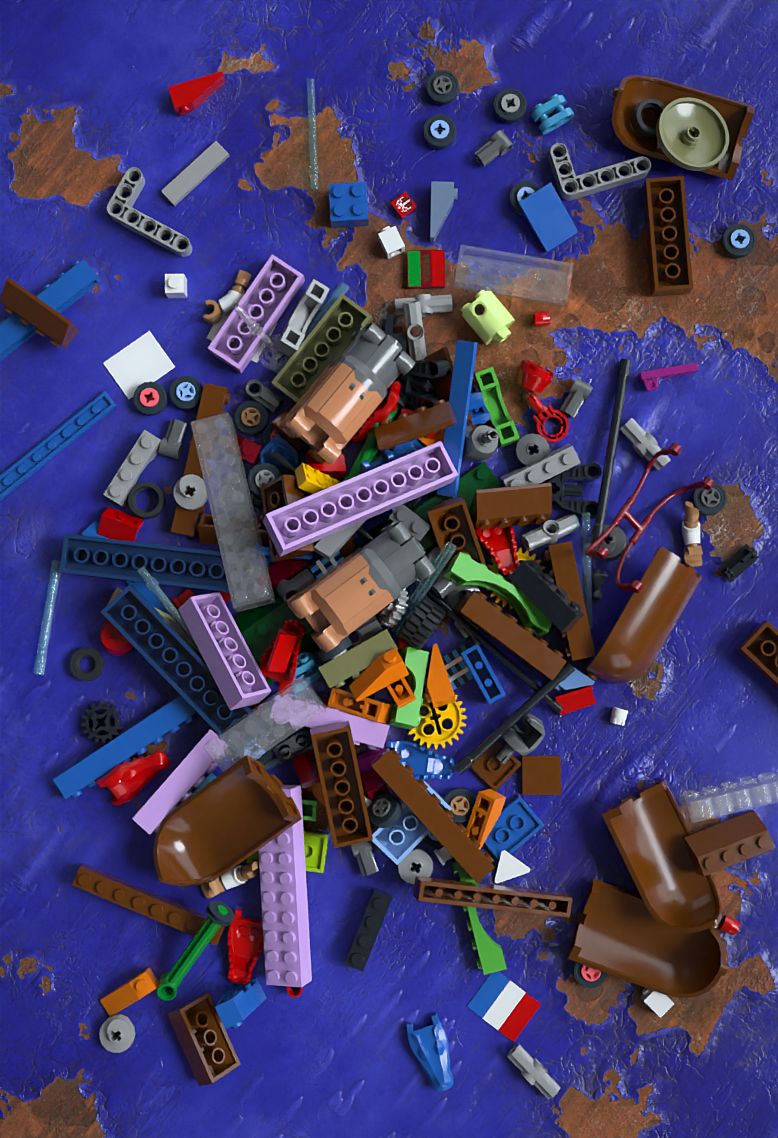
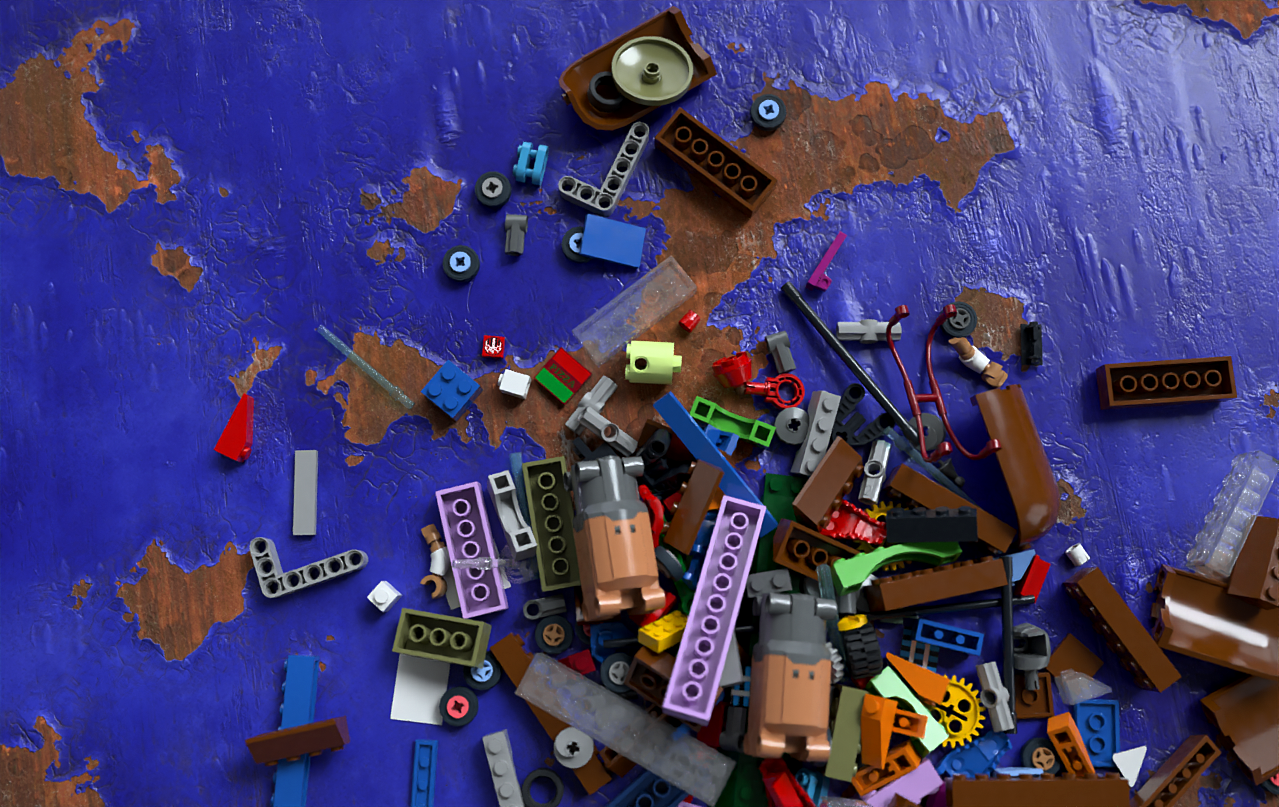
camera: 50 degrees left, 5 degrees down
dark grey piece [159,419,188,459] -> none
black wheel [426,70,459,105] -> none
sand blue slope [430,181,458,243] -> none
dark grey piece [462,425,499,461] -> none
none -> olive brick [392,608,492,669]
none -> black wheel [654,546,685,582]
none -> yellow tile [838,614,867,631]
none -> light grey piece [976,662,1014,732]
none -> clear slope [1054,669,1112,705]
none -> reddish brown brick [1063,567,1181,693]

